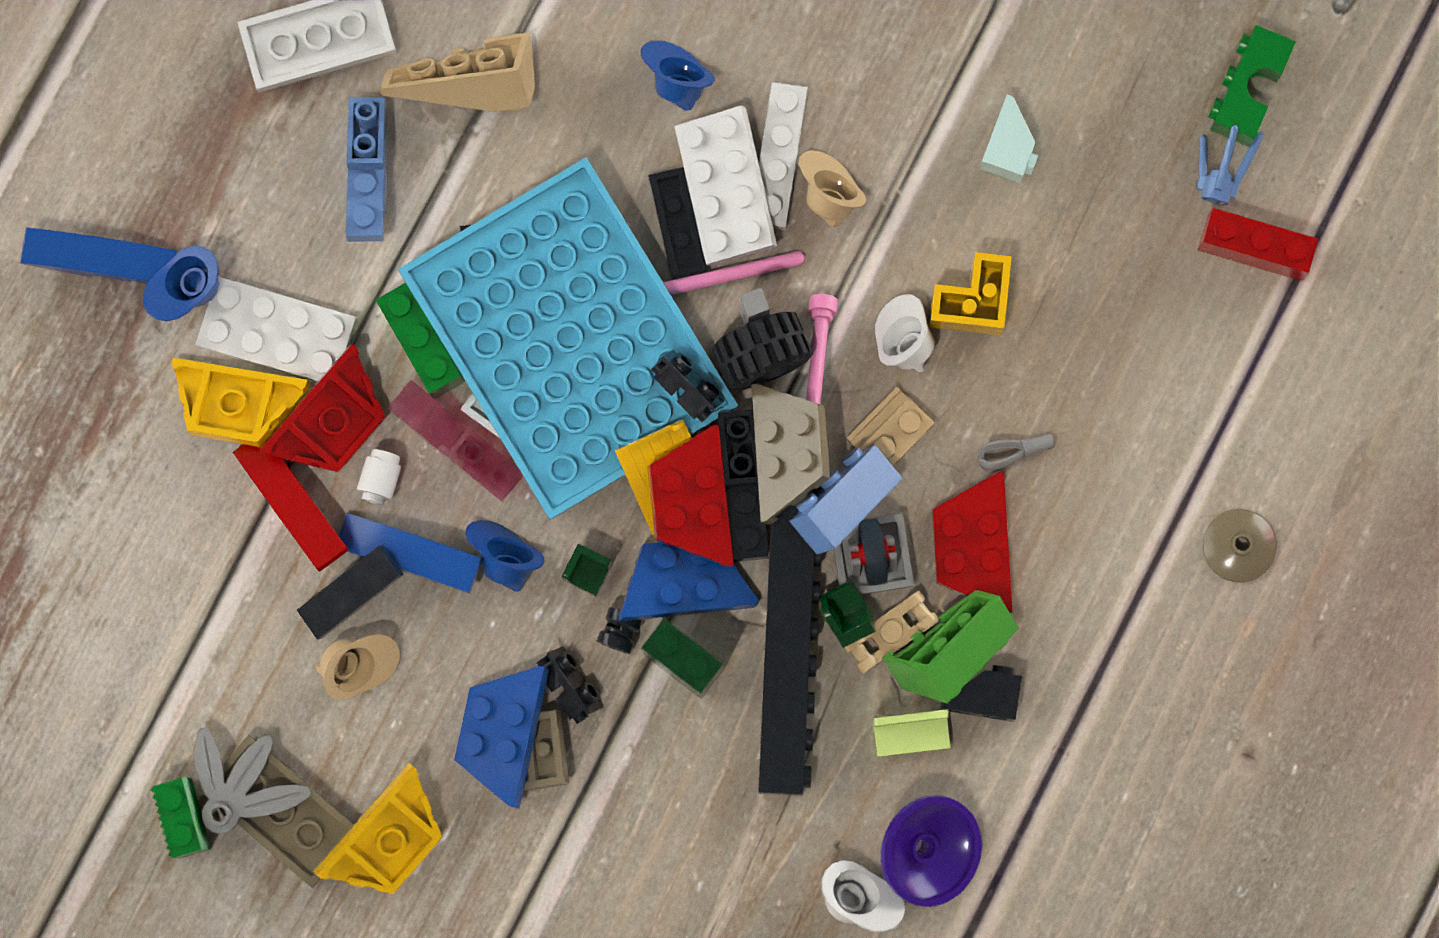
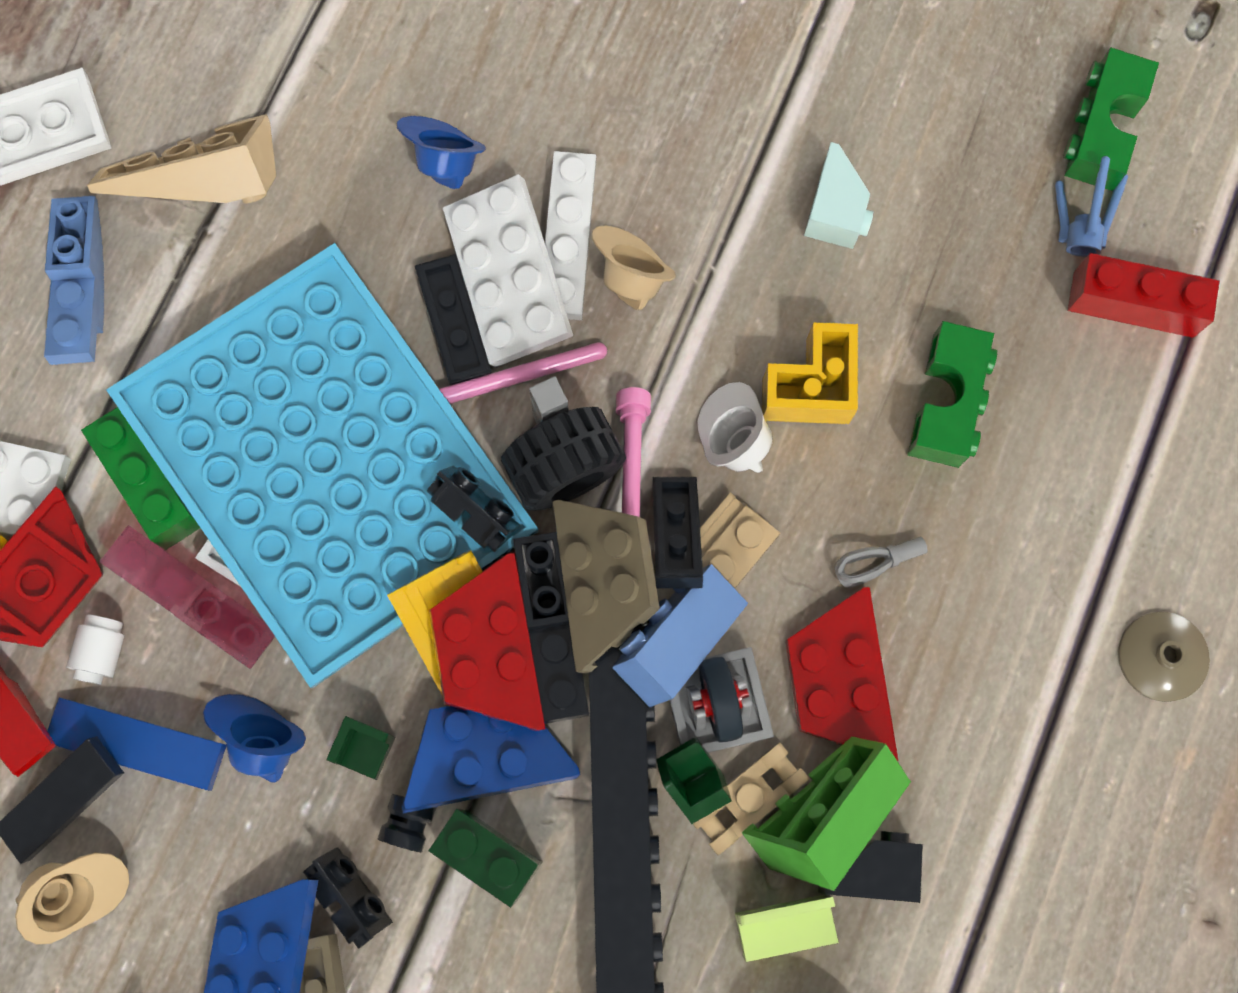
camera: 10 degrees left, 5 degrees down
none -> black tile [652,477,703,589]
none -> green arch [907,321,998,468]

